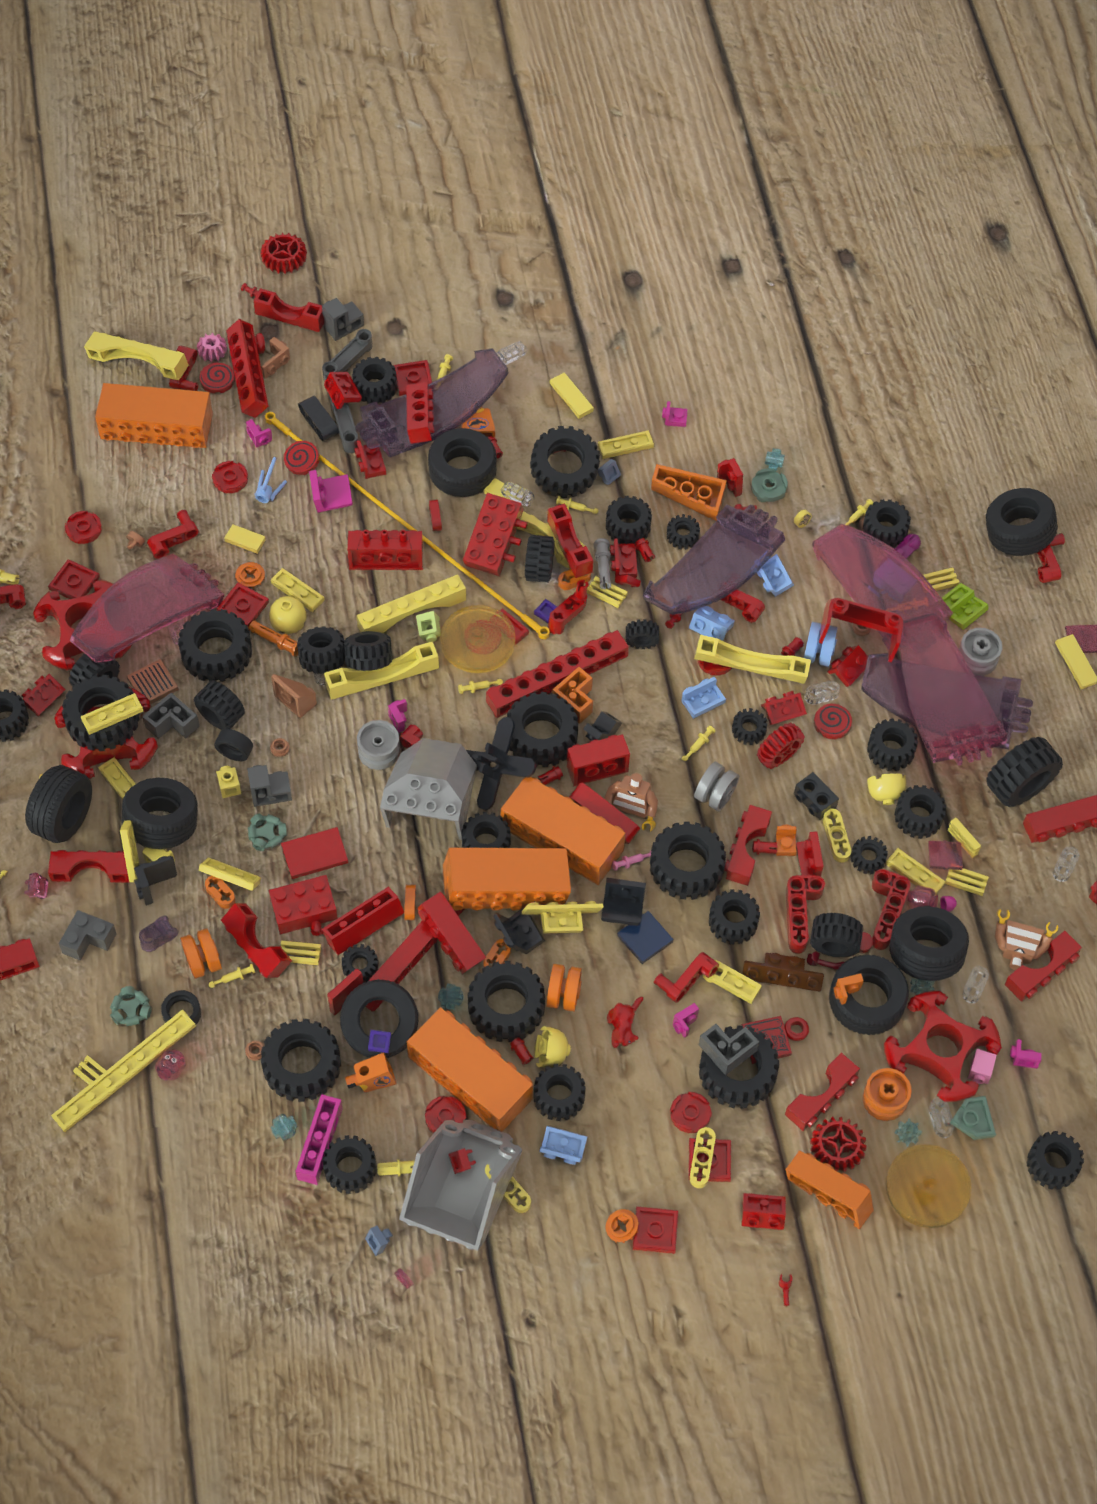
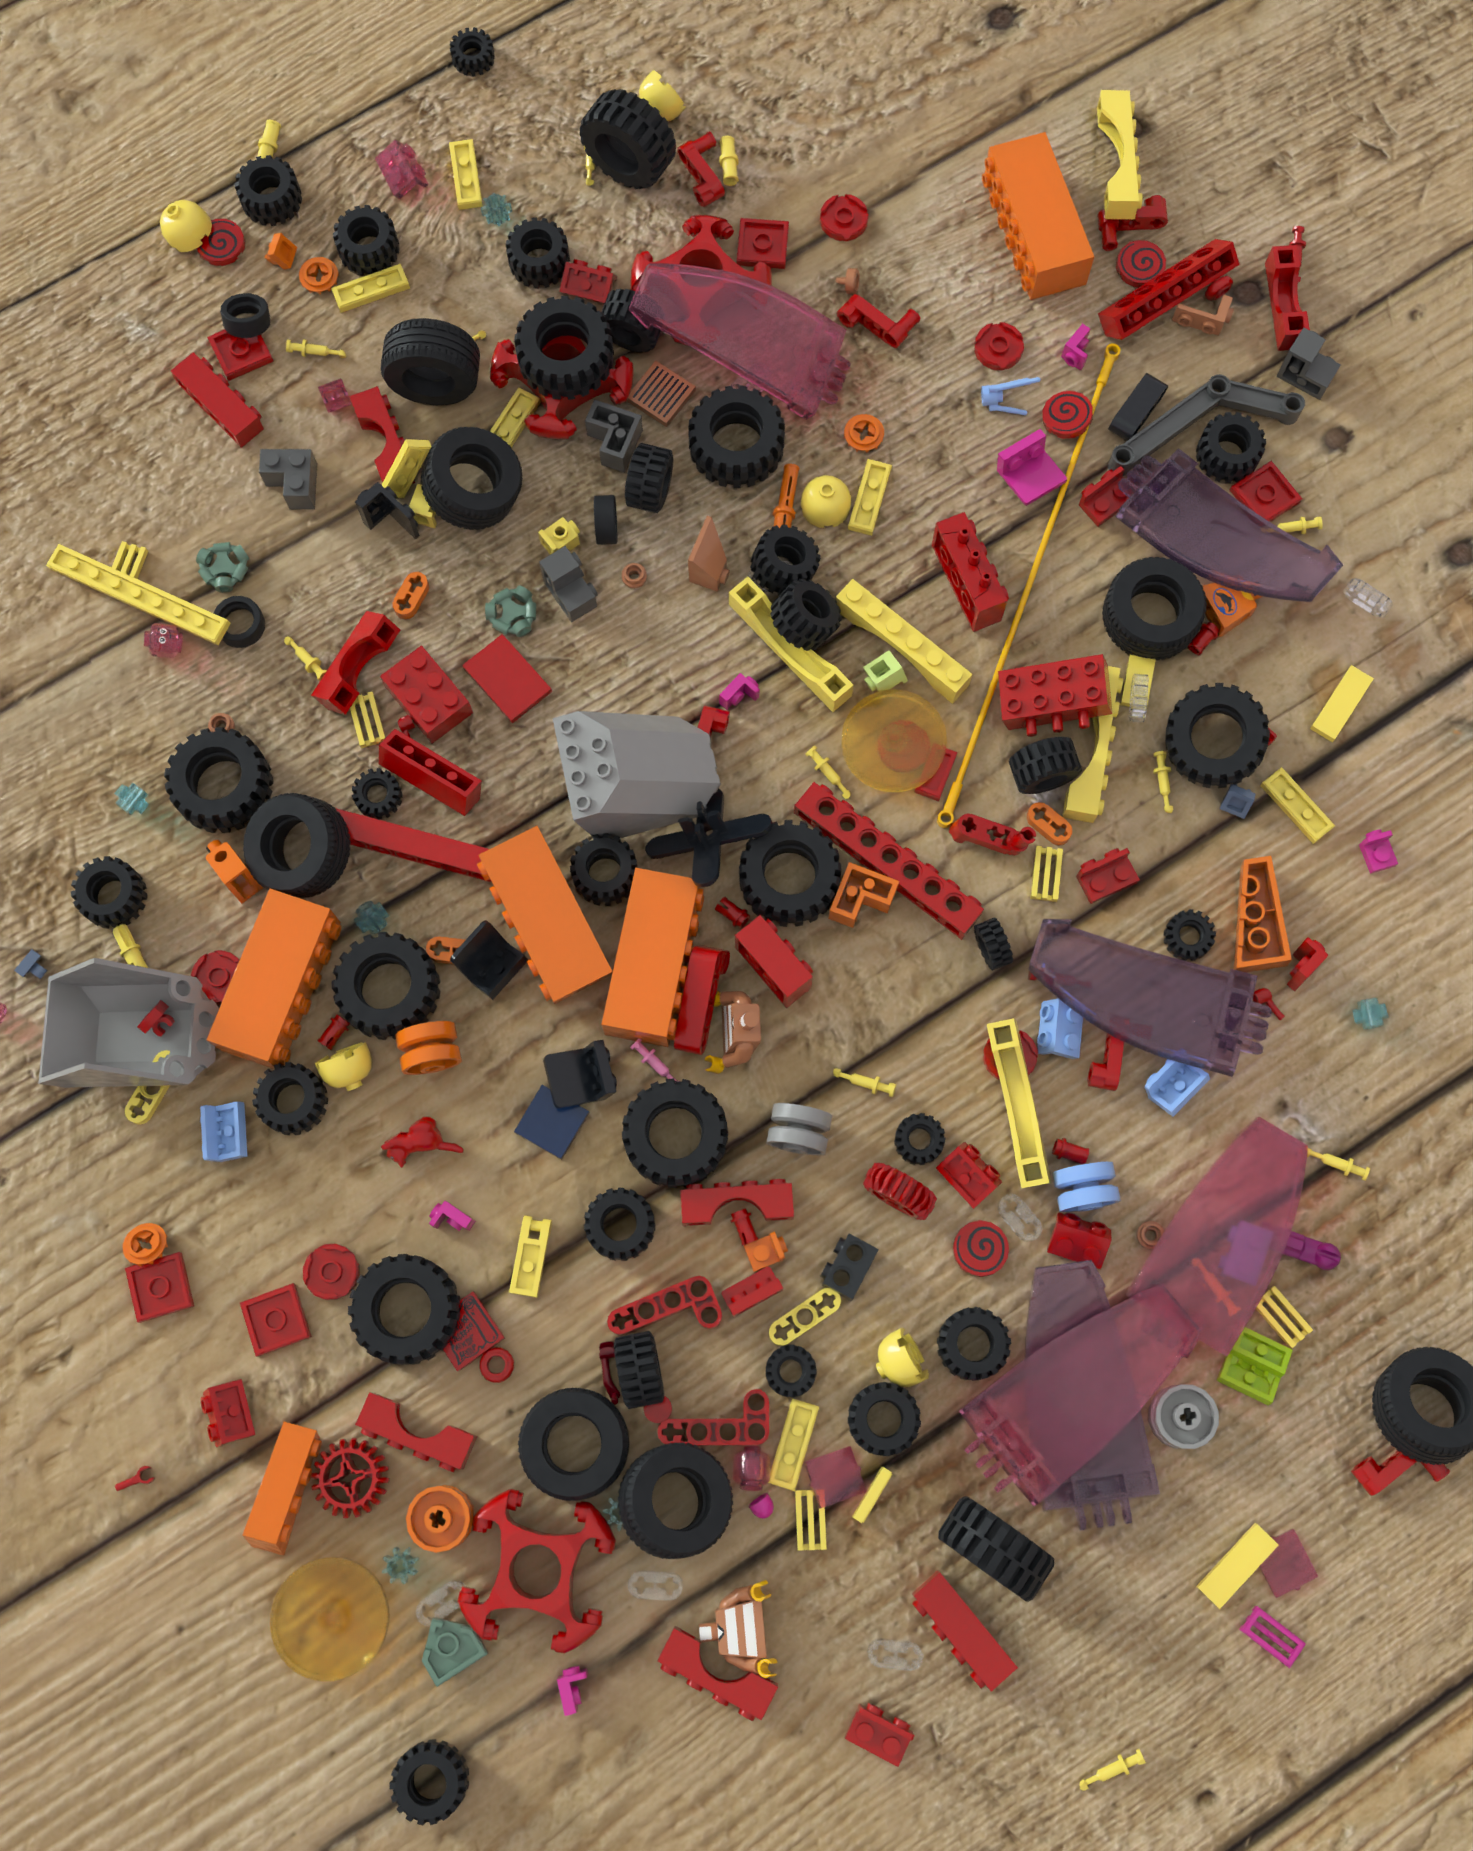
camera: 70 degrees right, 15 degrees up
light yellow tile [80,693,143,735] -> none
piece [139,915,179,952] -> none
orange wheel [180,928,222,979] -> none
bright pink gear [197,332,227,363] -> none
light yellow tile [199,857,261,891] -> none
red plate [217,582,269,629] -> none
light yellow tile [224,524,266,554] -> none
red gear [261,232,307,274] -> none
dark pink brick [295,1094,343,1185] -> none
red bracket [324,372,362,409] -> none
red tile [327,968,363,1016] -> none
light grey wheel [357,720,400,770] -> none
dark purple tile [368,1030,391,1053] -> none
orange beam [404,885,416,920] -> none
red brick [406,382,434,444] -> none
red brick [417,891,486,974] -> none
red beam [429,499,442,531] -> none
light yellow bracket [521,901,603,934] -> none
dark purple tile [534,599,557,623] -> none
red arch [547,503,593,578] -> none
black brick [583,711,622,741] -> none
light grey pin [594,538,611,589] -> none
black tyre [606,496,652,545] -> none
red tile [614,575,641,587] -> none
red pin [635,538,655,562] -> none
red beam [653,952,719,1003] -> none
light blue bracket [681,677,726,719] -> none
light yellow beam [690,1127,716,1188] -> none
dark grey brick [699,1024,759,1075] -> none
reddish brown bracket [742,952,824,992] -> none
sand green plate [751,468,788,502] -> none
light yellow tile [794,510,812,528] -> none
red windscreen [819,598,903,663] -> none
orange bracket [834,973,864,1005] -> none
black tyre [862,499,911,549] -> none
bright pink brick [968,1049,997,1084] -> none

